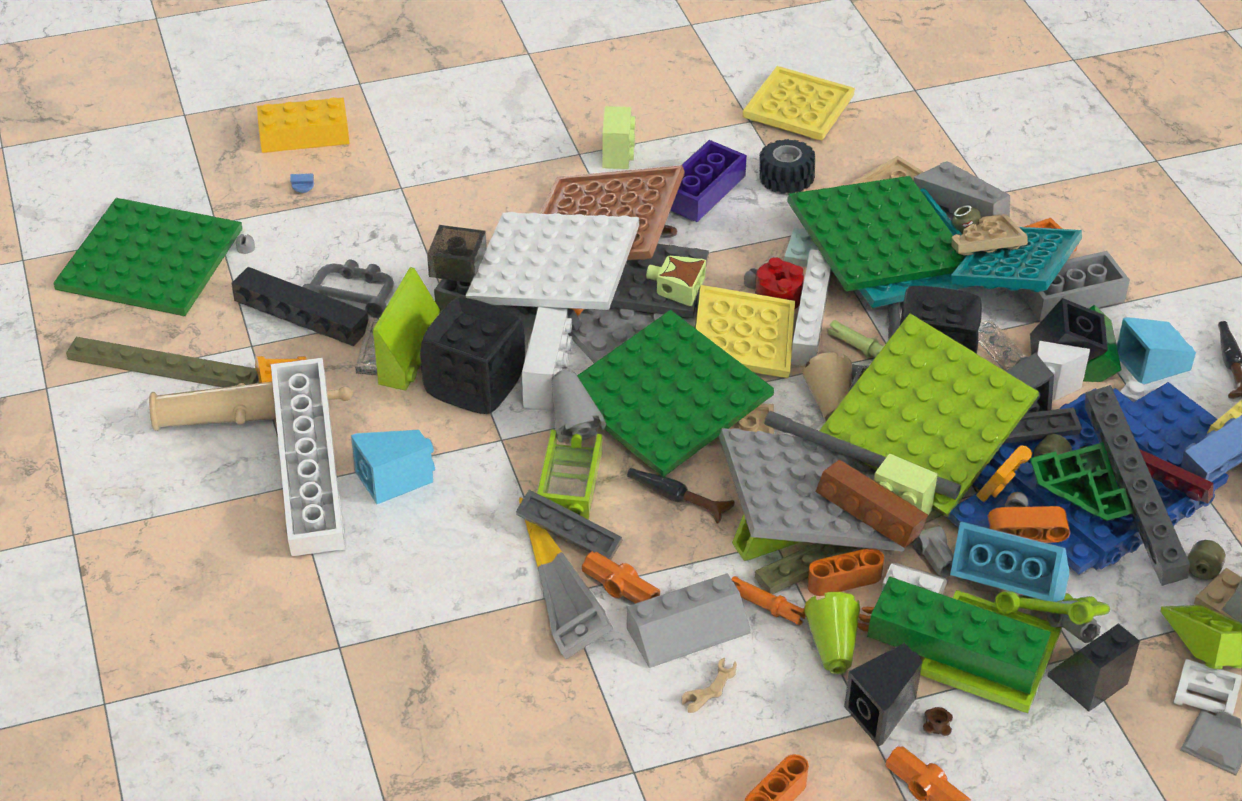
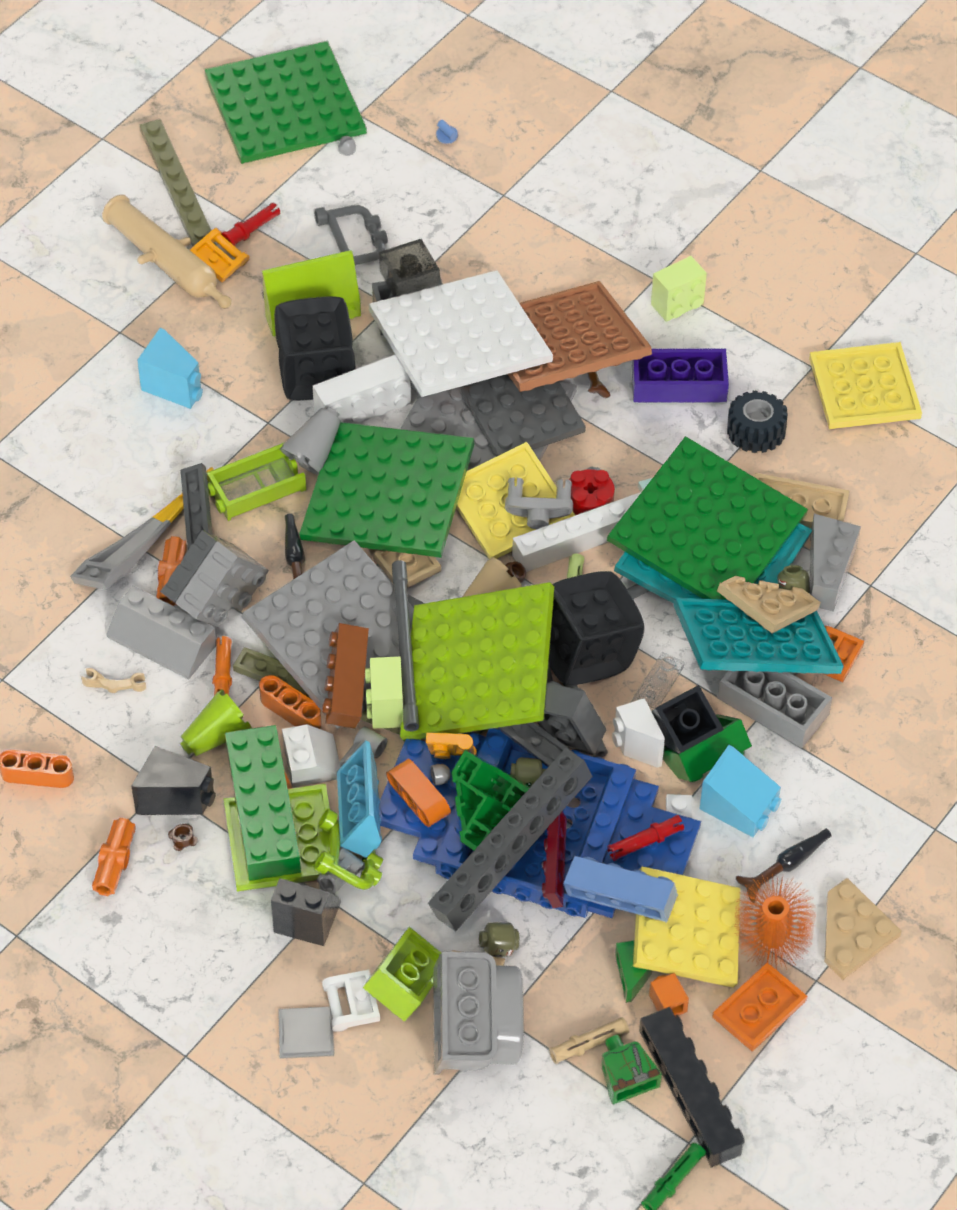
camera: 55 degrees right, 10 degrees up
black brick [231,267,370,346] -> none
yellow brick [257,97,350,153] -> none
white brick [271,358,345,556] -> none
yellowish green torso [646,256,706,306] -> none
none -> light grey piece [160,530,269,627]
none -> red pin [221,202,281,246]
none -> light grey connector [505,477,573,529]
none -> red pin [607,815,684,861]

